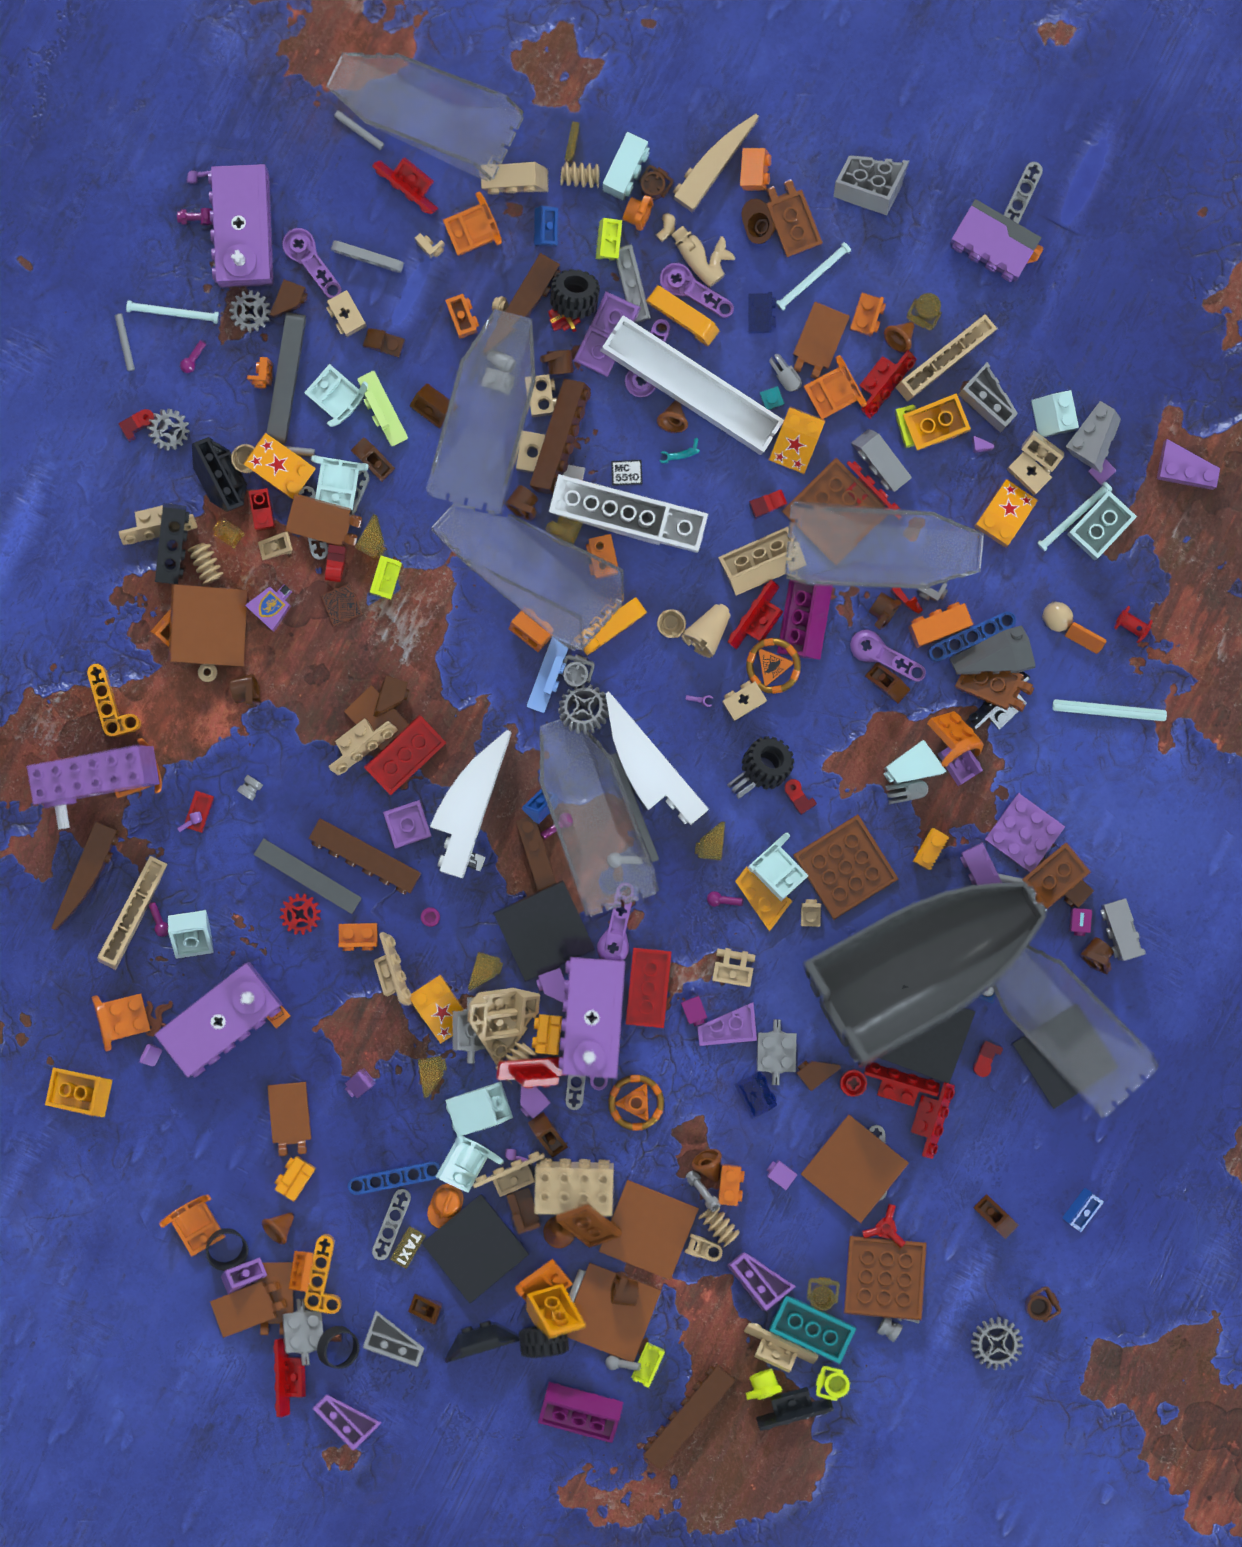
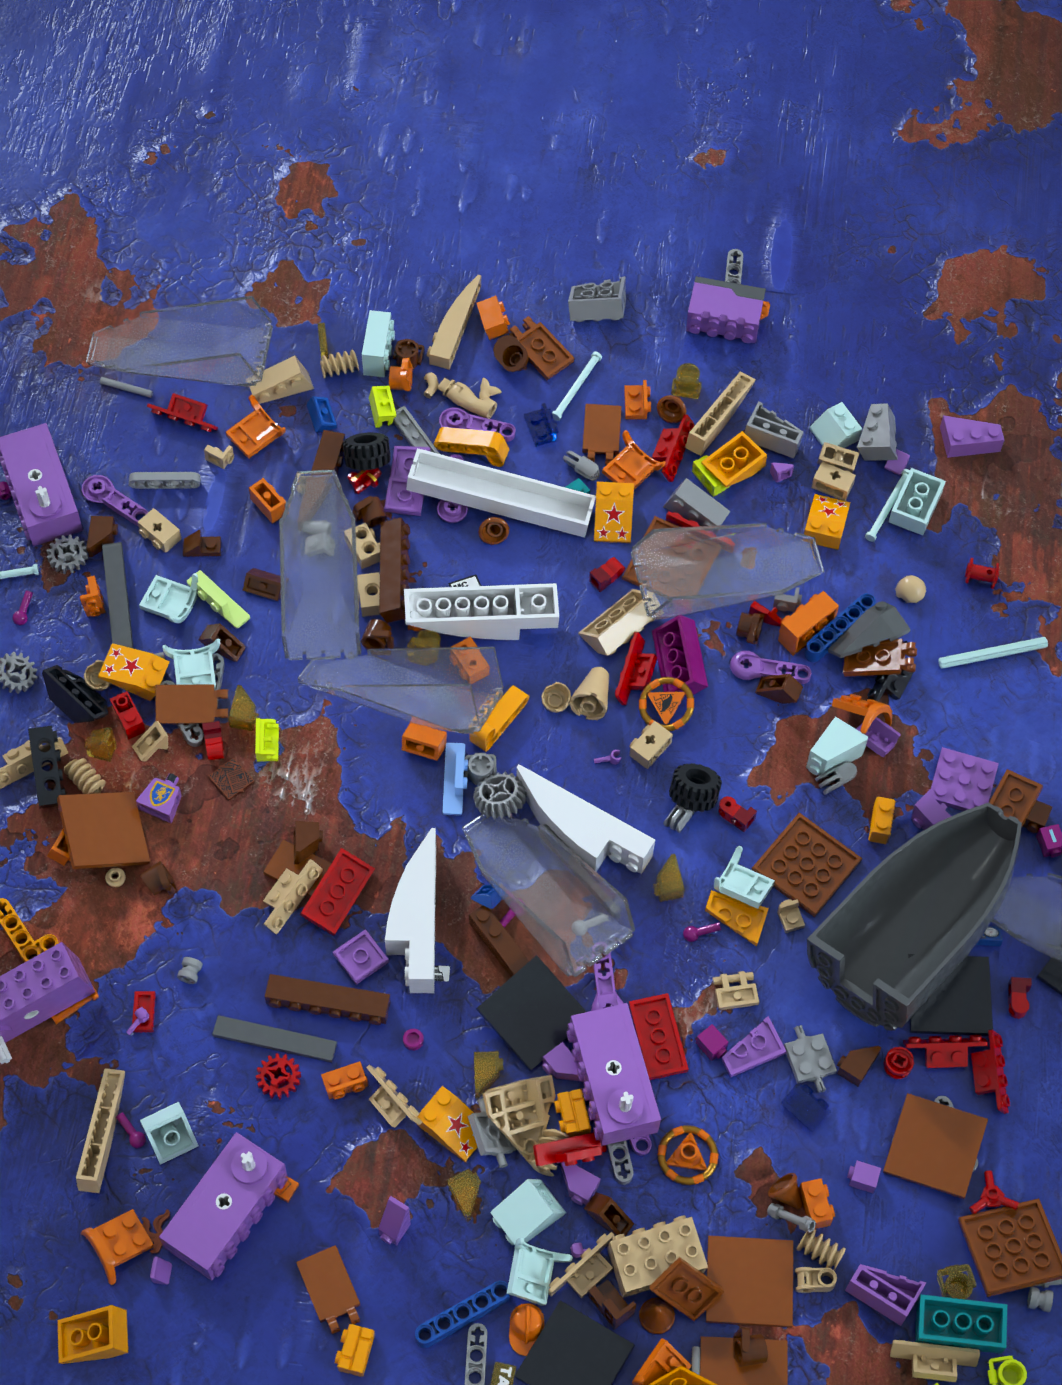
camera: 20 degrees left, 25 degrees down
reddish brown slope [51,822,120,930] -> none
teal piece [659,438,700,464] -> none
orange slope [1065,622,1107,654] -> none

